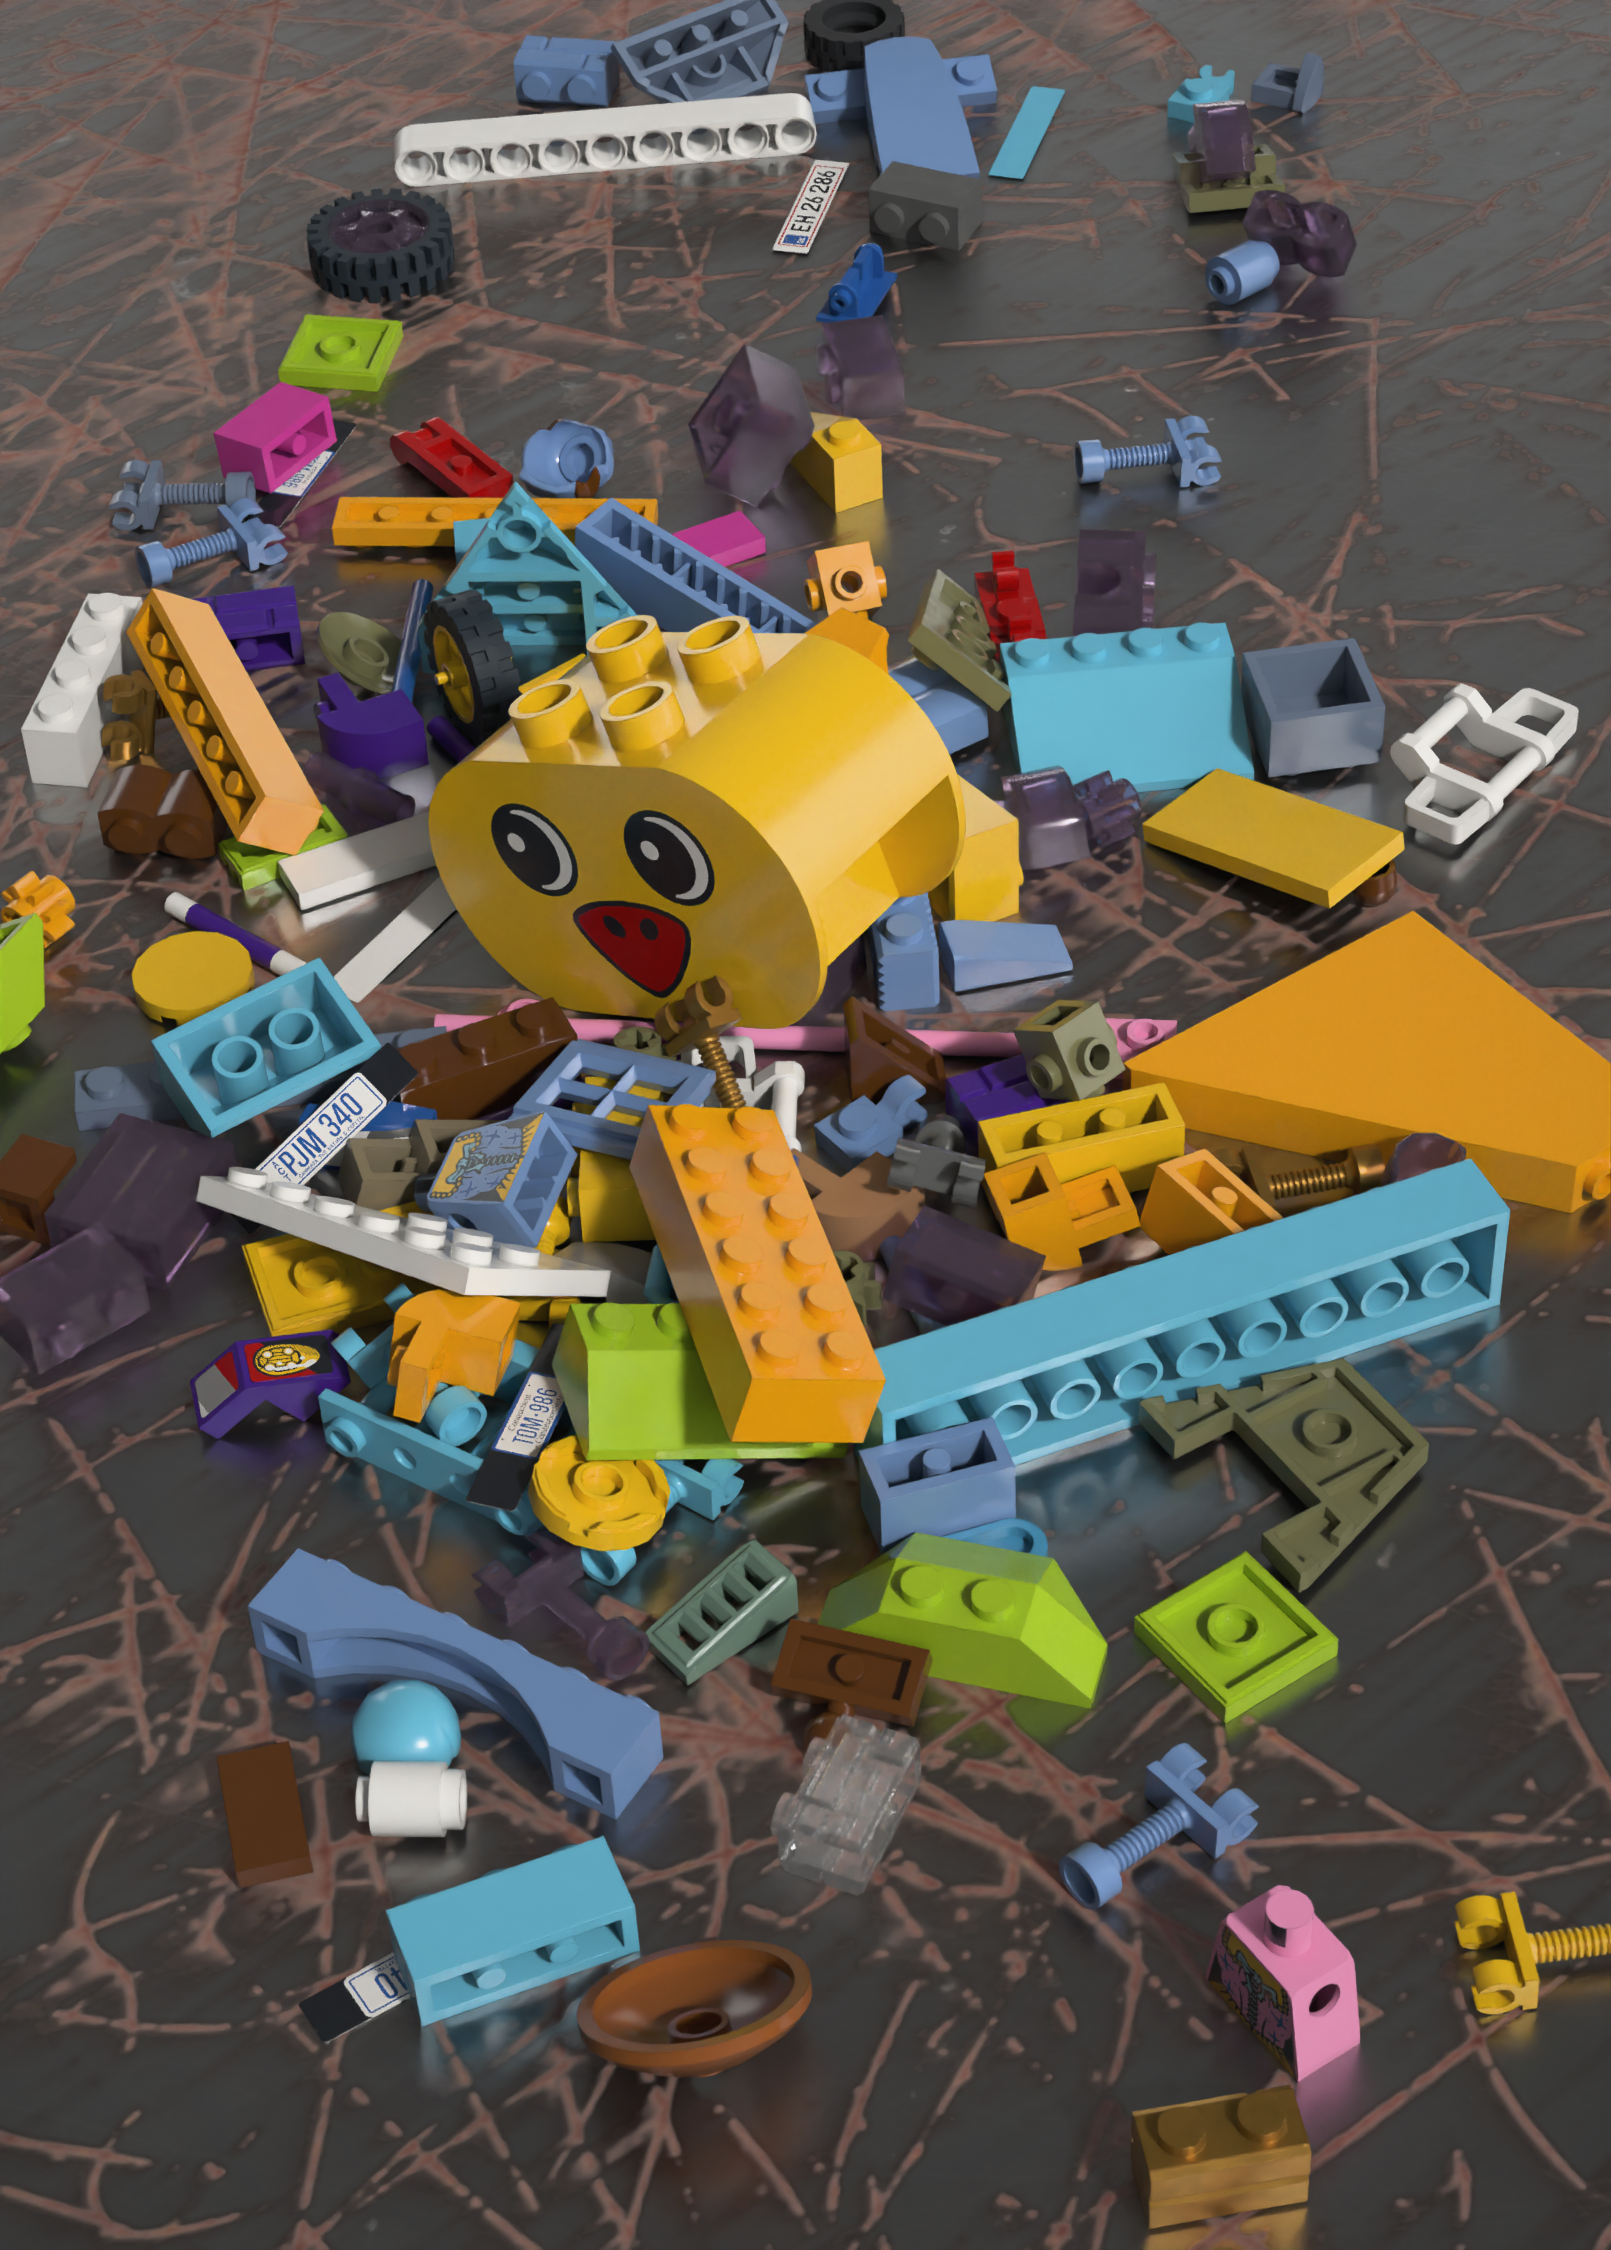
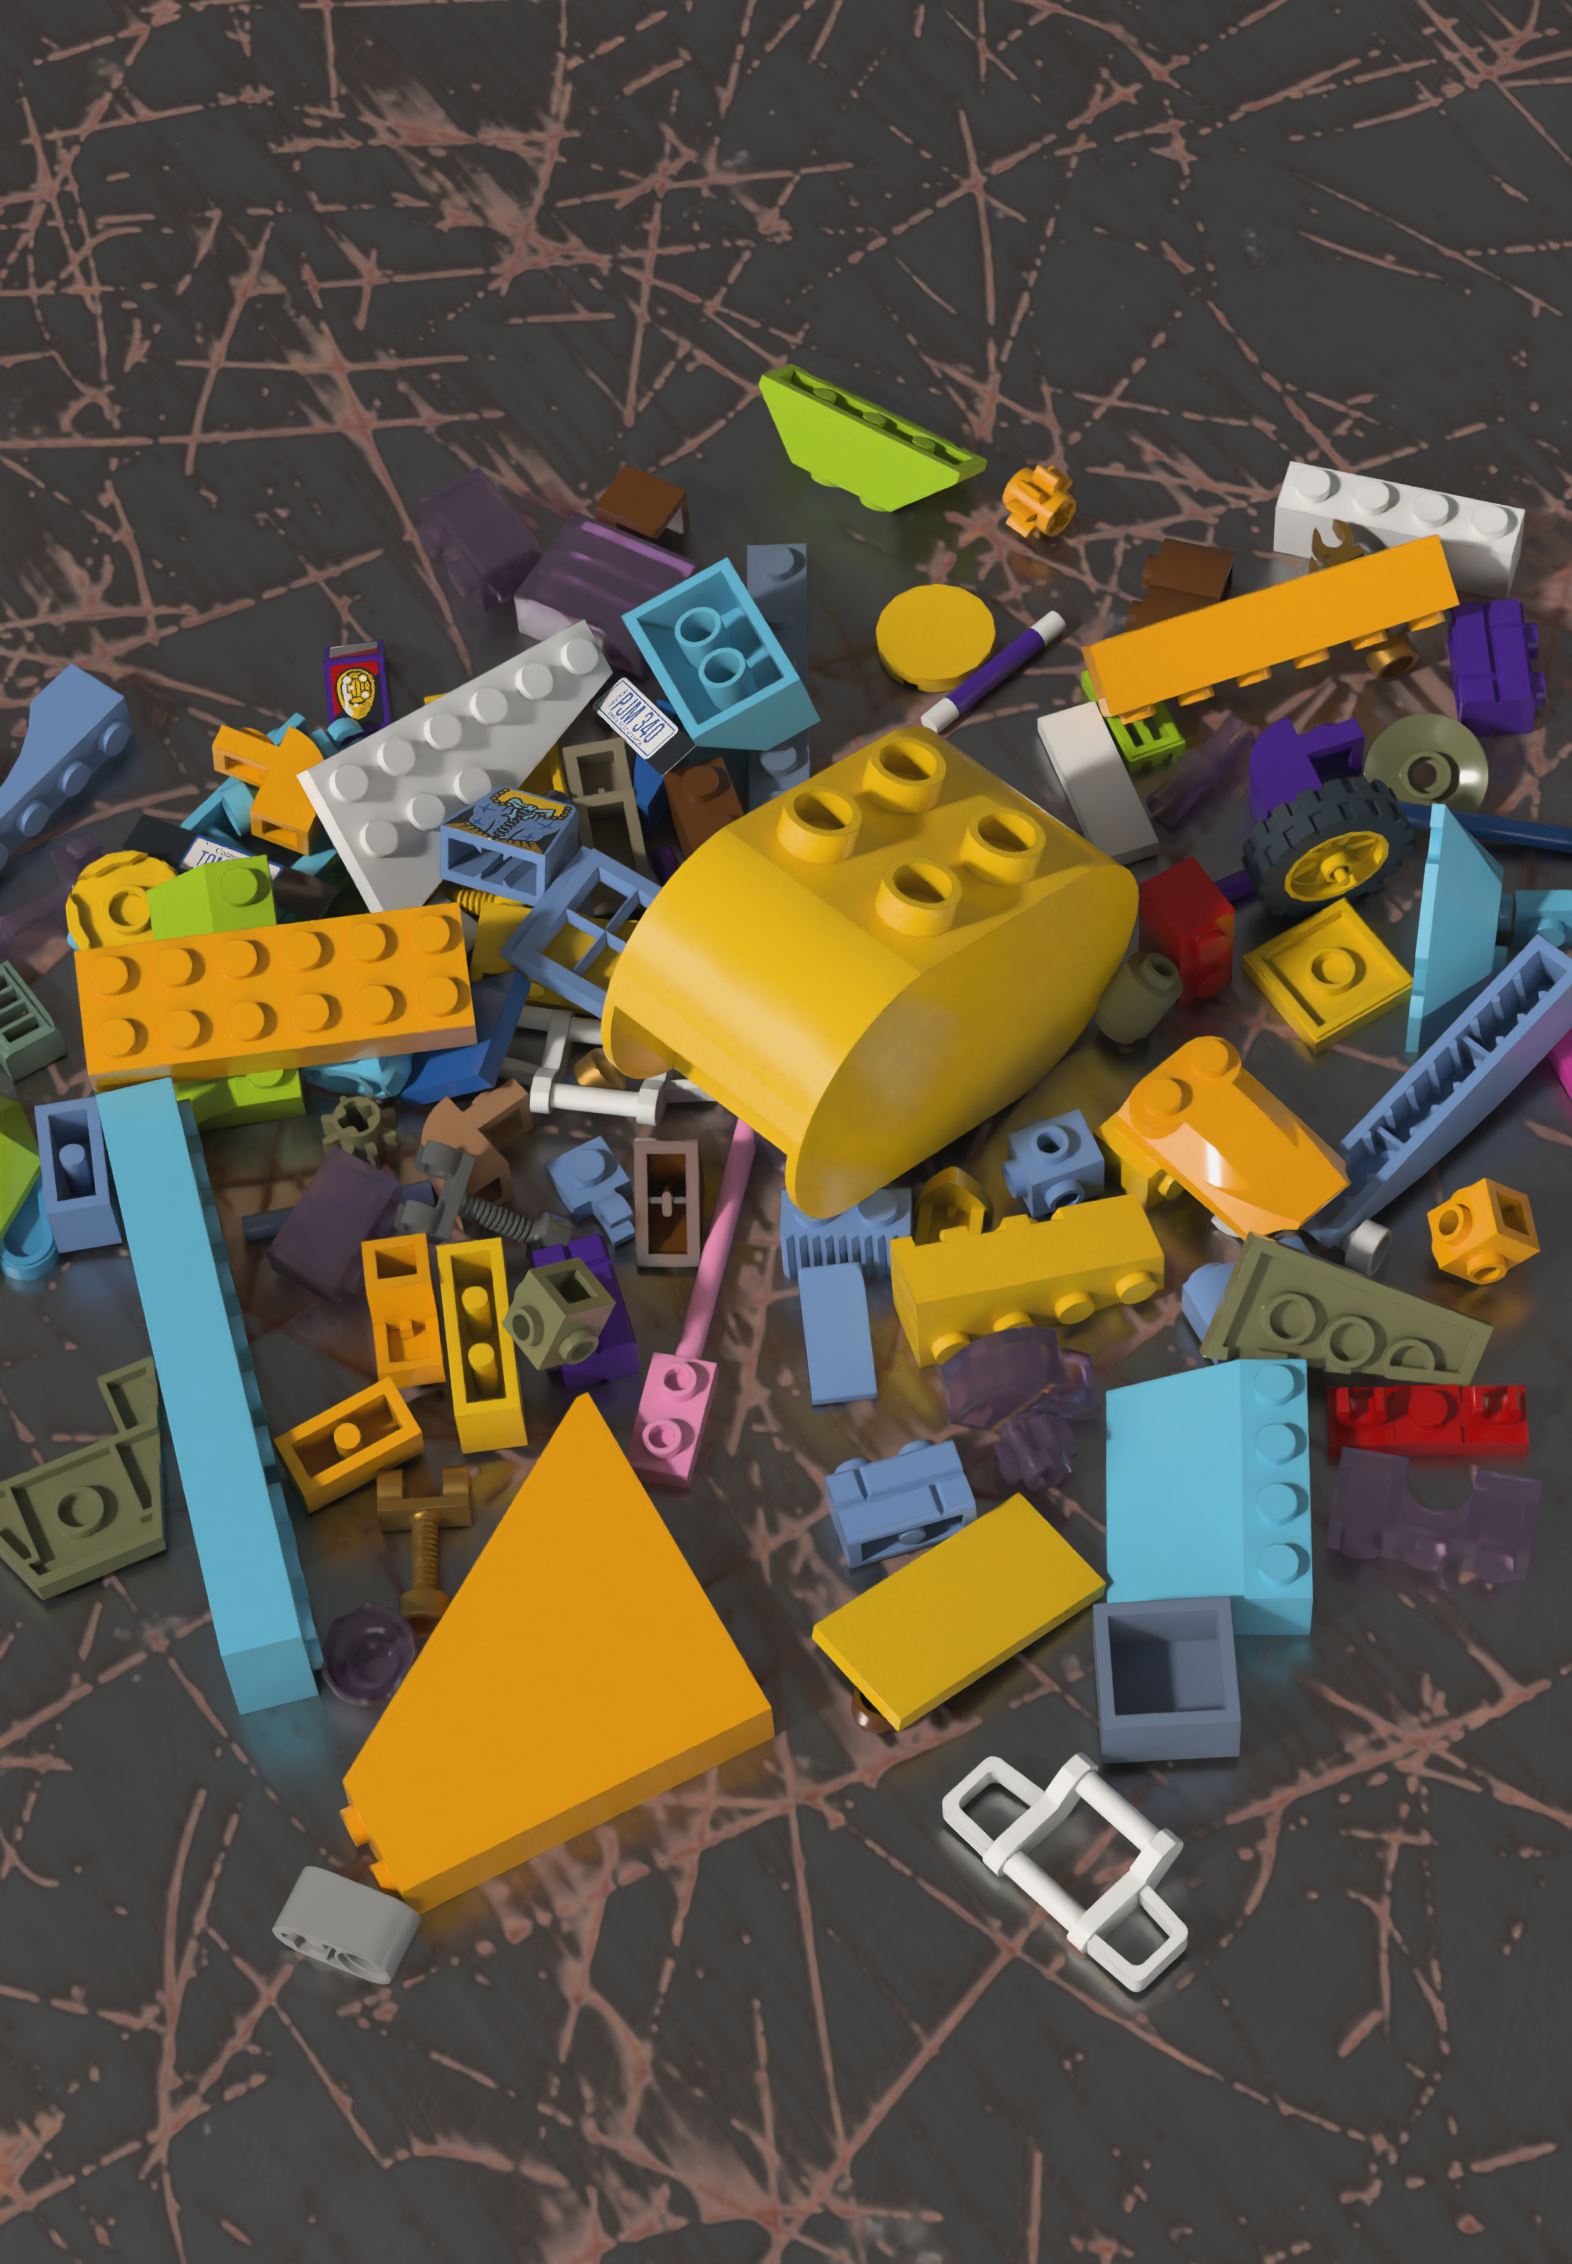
camera: 100 degrees right, 15 degrees up
none -> medium blue brick [824,1439,977,1569]

